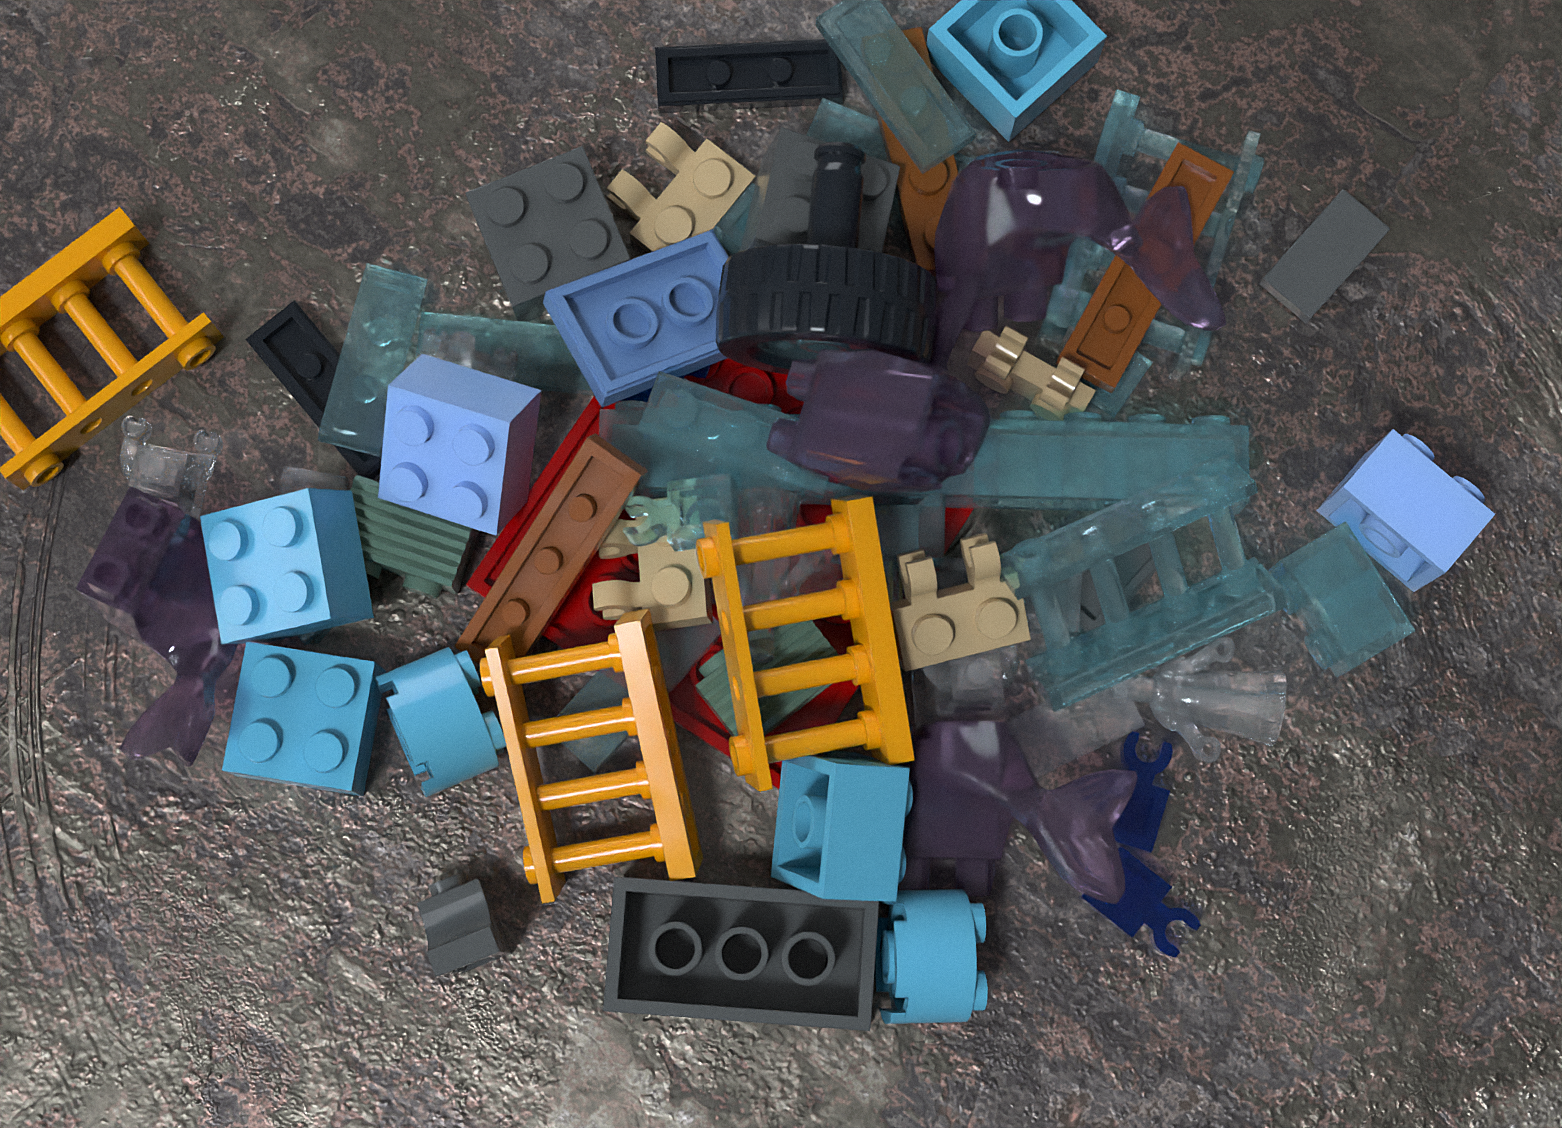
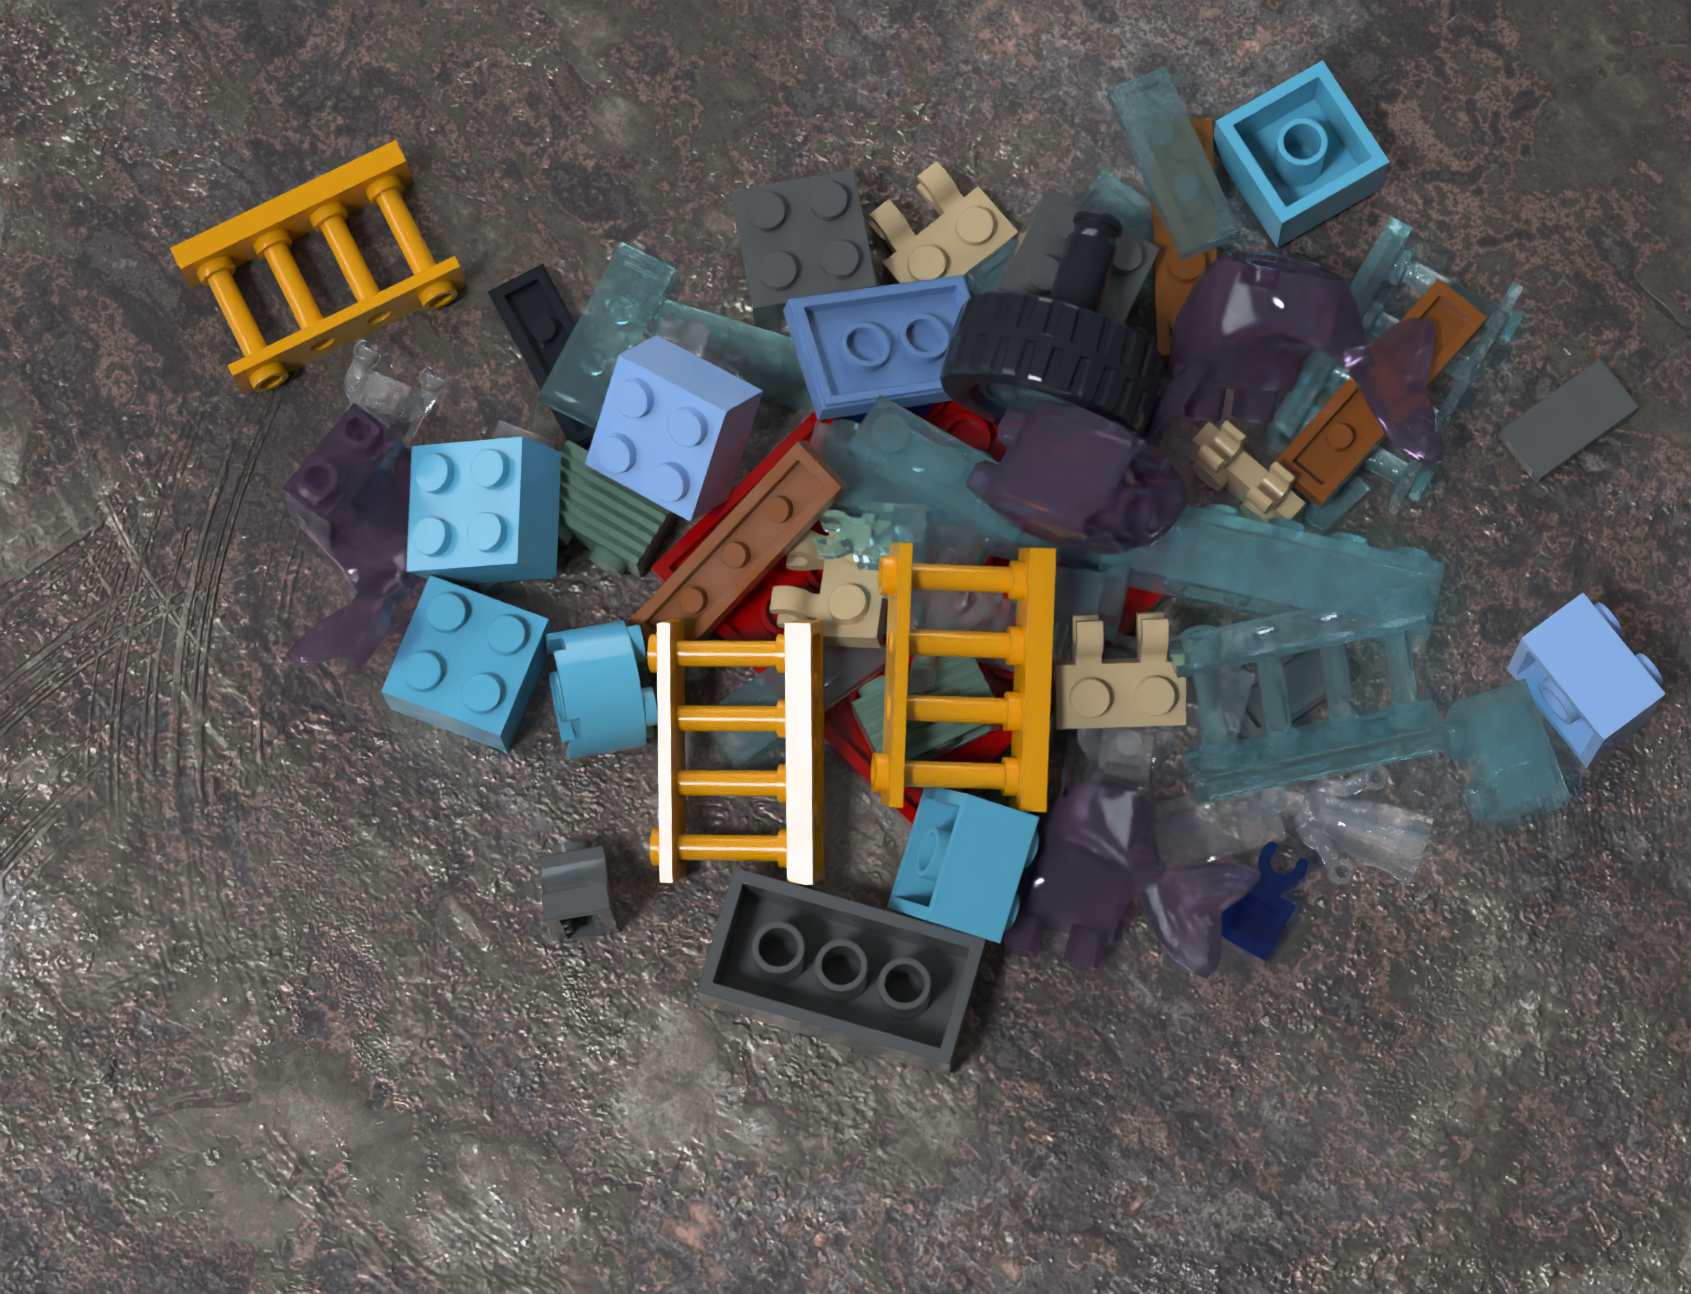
camera: 20 degrees right, 5 degrees down
black tile [655,38,843,113] -> none
medium azure brick [874,889,988,1024] -> none
clear blue plate [1078,846,1201,958] -> none

